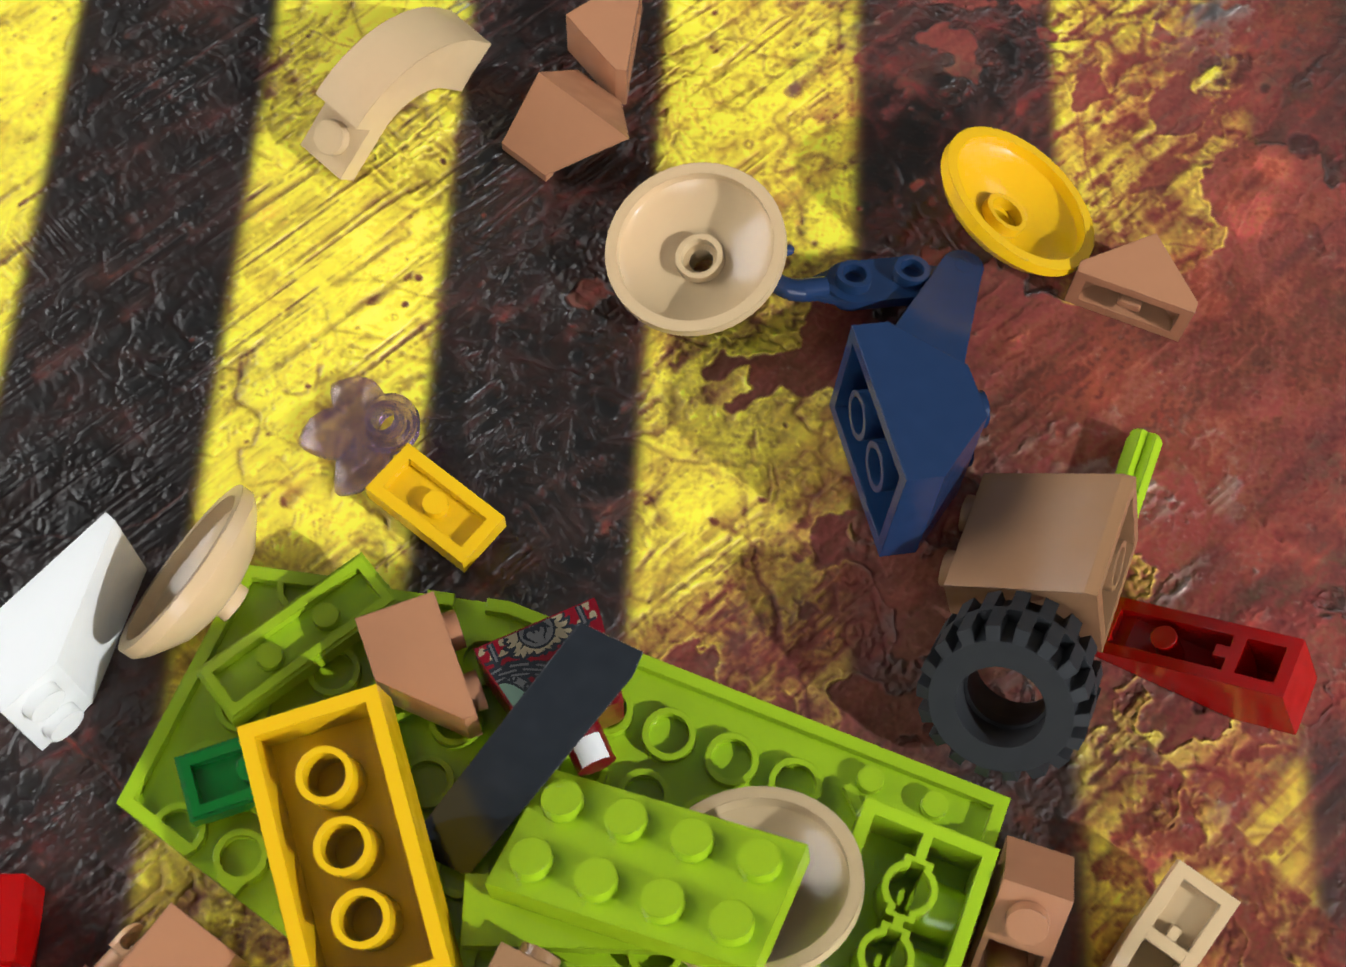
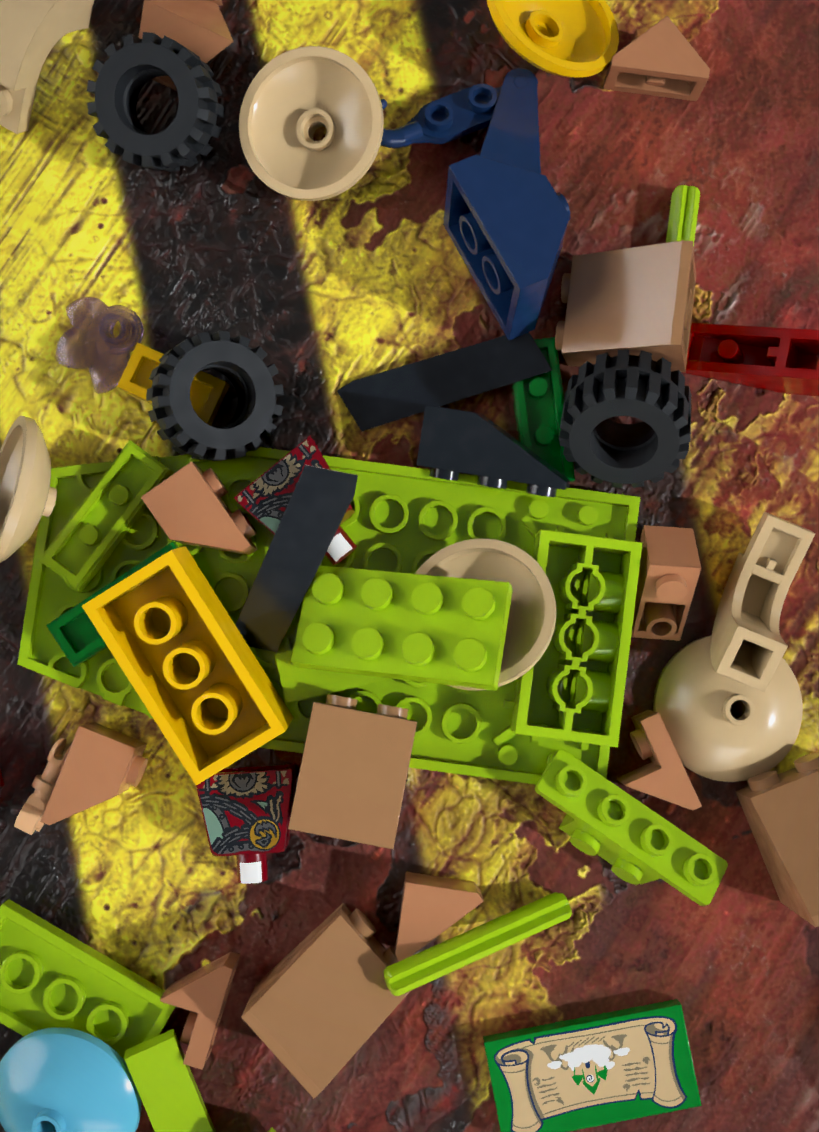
camera: 10 degrees left, 20 degrees up
none -> black tyre [87,32,224,172]
none -> black tyre [146,331,284,461]
none -> black sticker [337,332,552,432]
none -> black slope [416,405,571,497]
none -> green tile [511,337,575,483]

